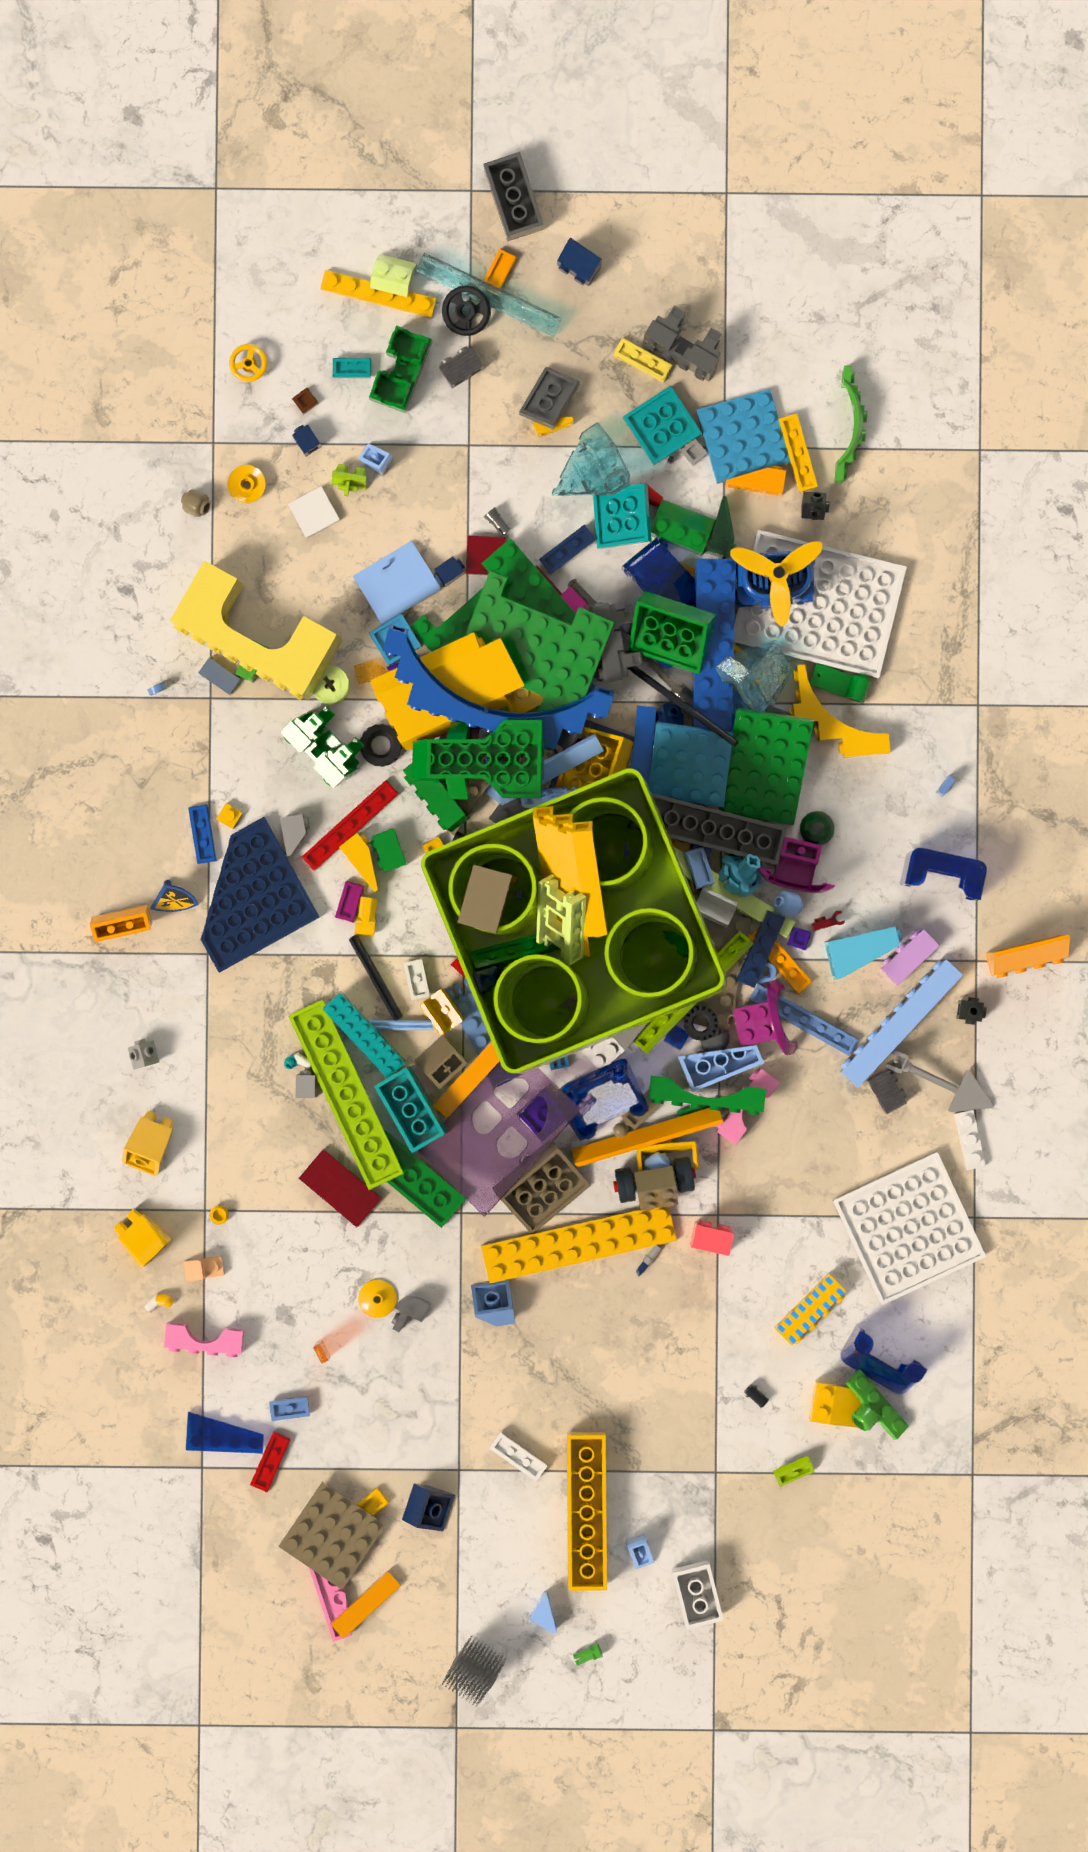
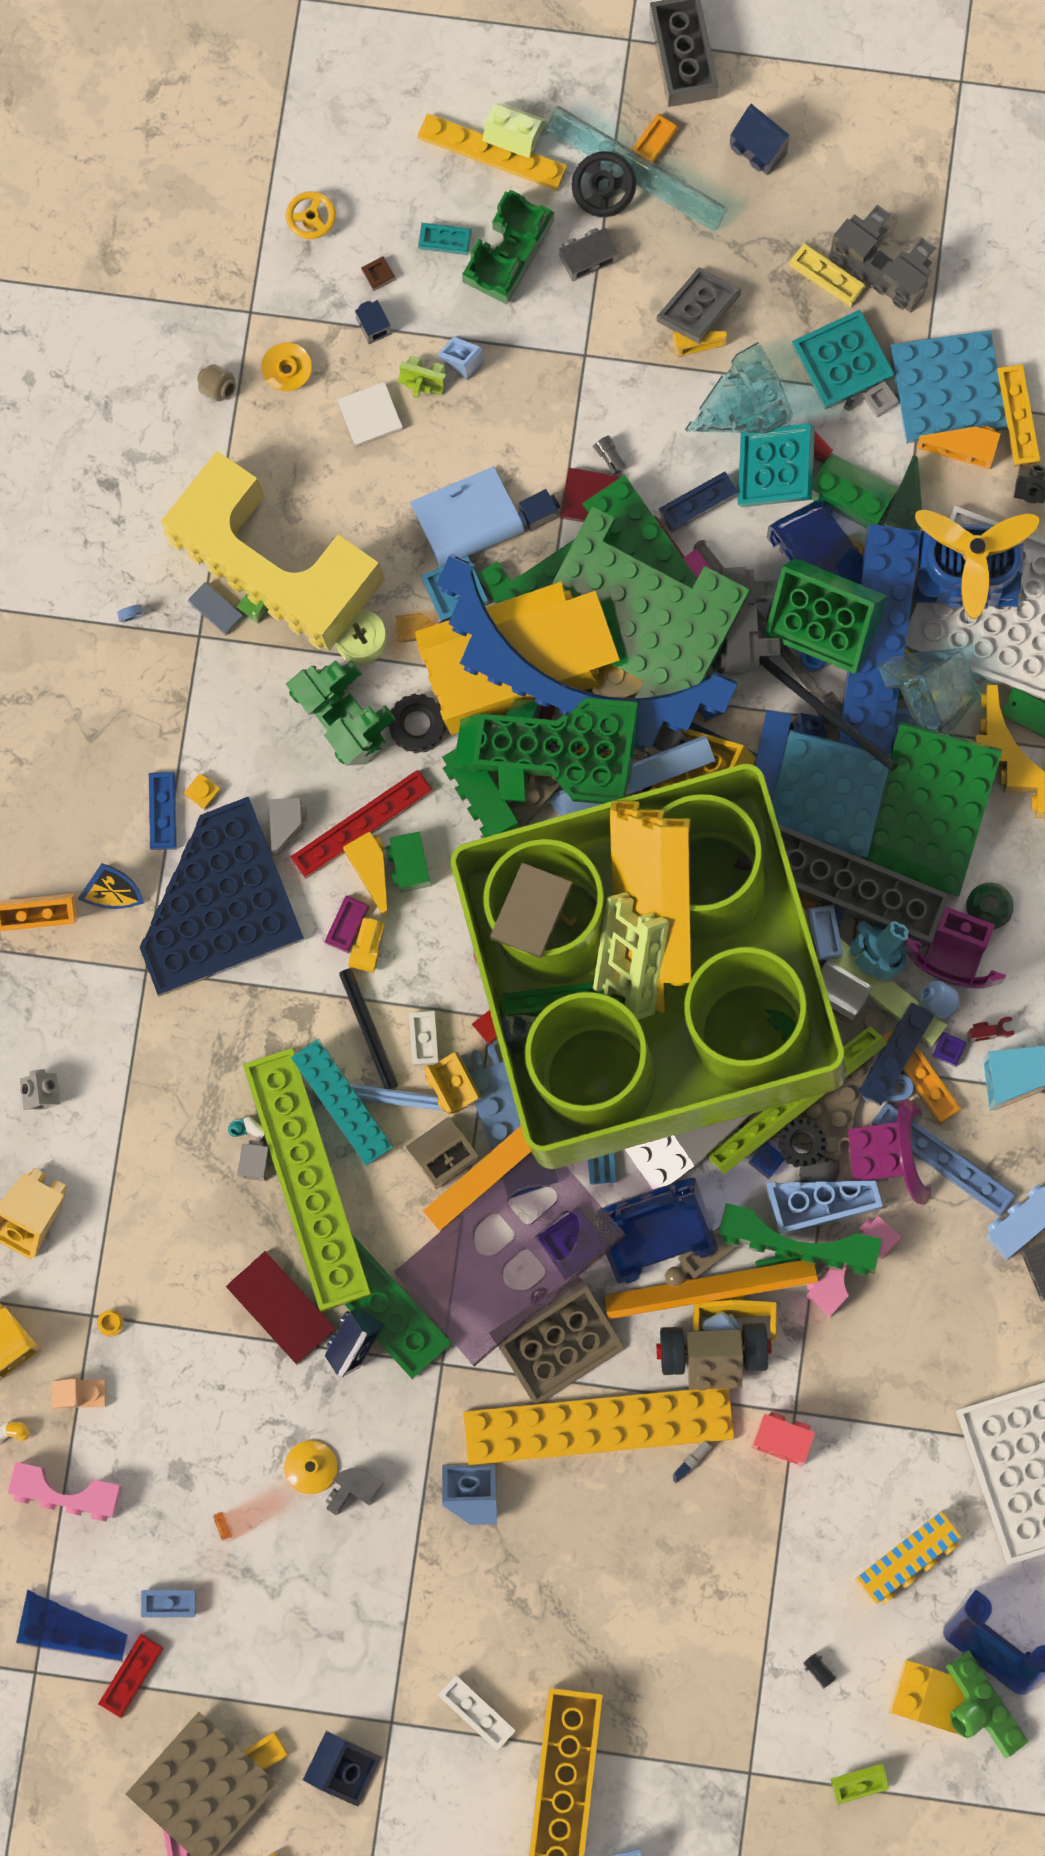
camera: 10 degrees right, 10 degrees down
teal brick [374,1066,449,1153] -> none
none -> dark blue slope [324,1307,385,1378]

